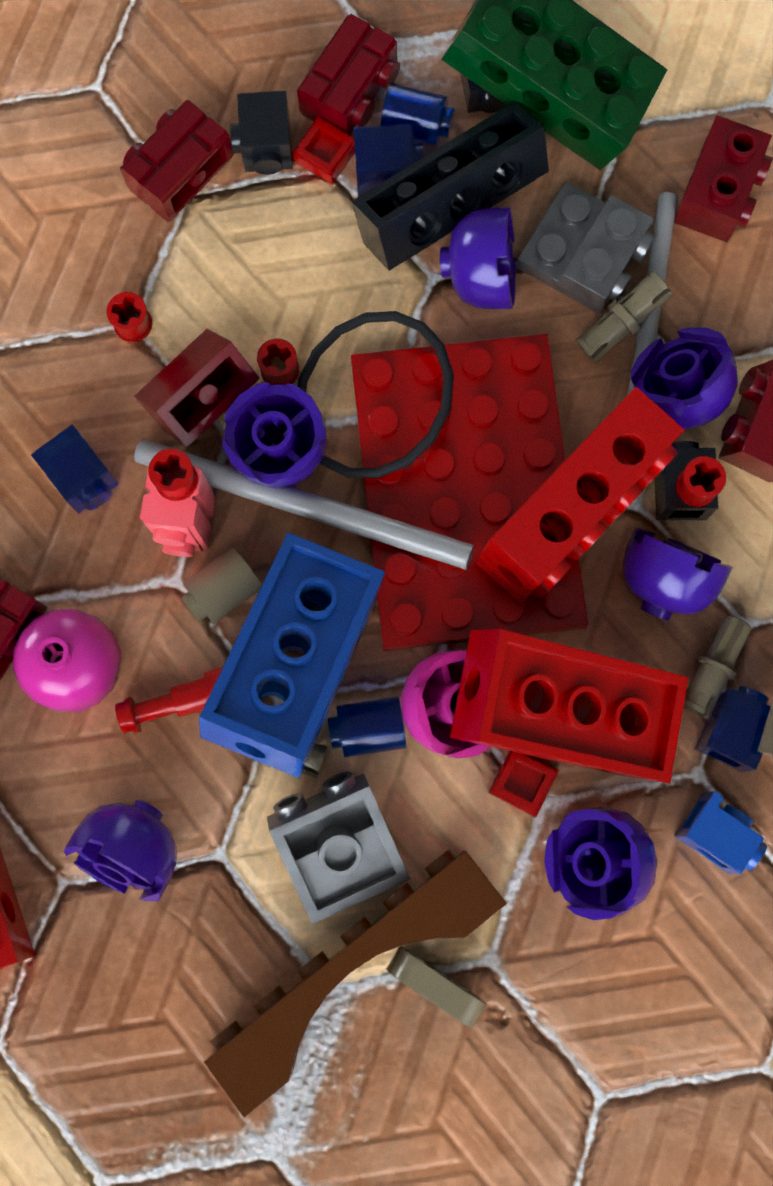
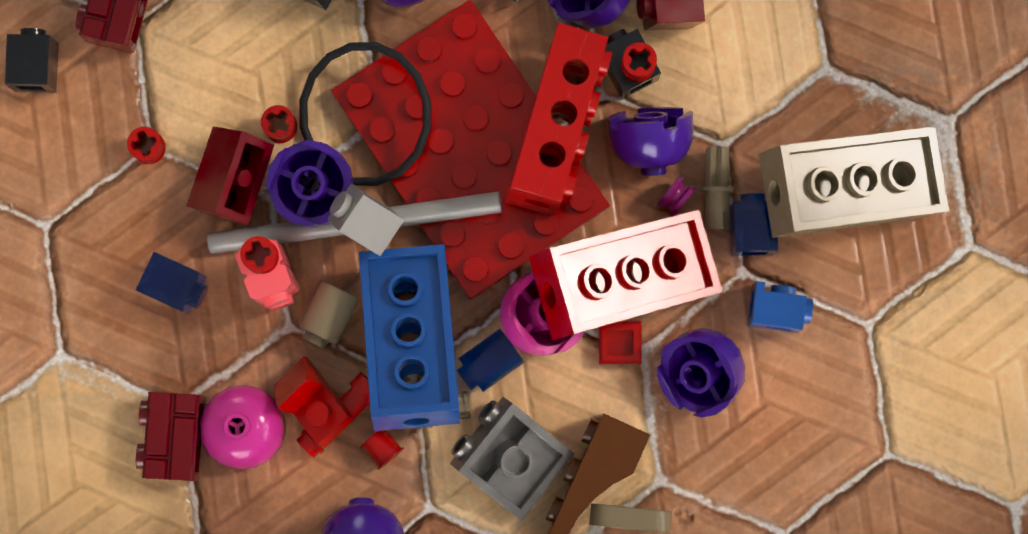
camera: 30 degrees left, 5 degrees up
none -> black brick [5,28,59,93]
none -> red slope [274,356,355,448]
none -> light grey brick [328,183,404,256]
none -> red axle [360,430,405,470]
none -> magenta bush [656,176,696,217]

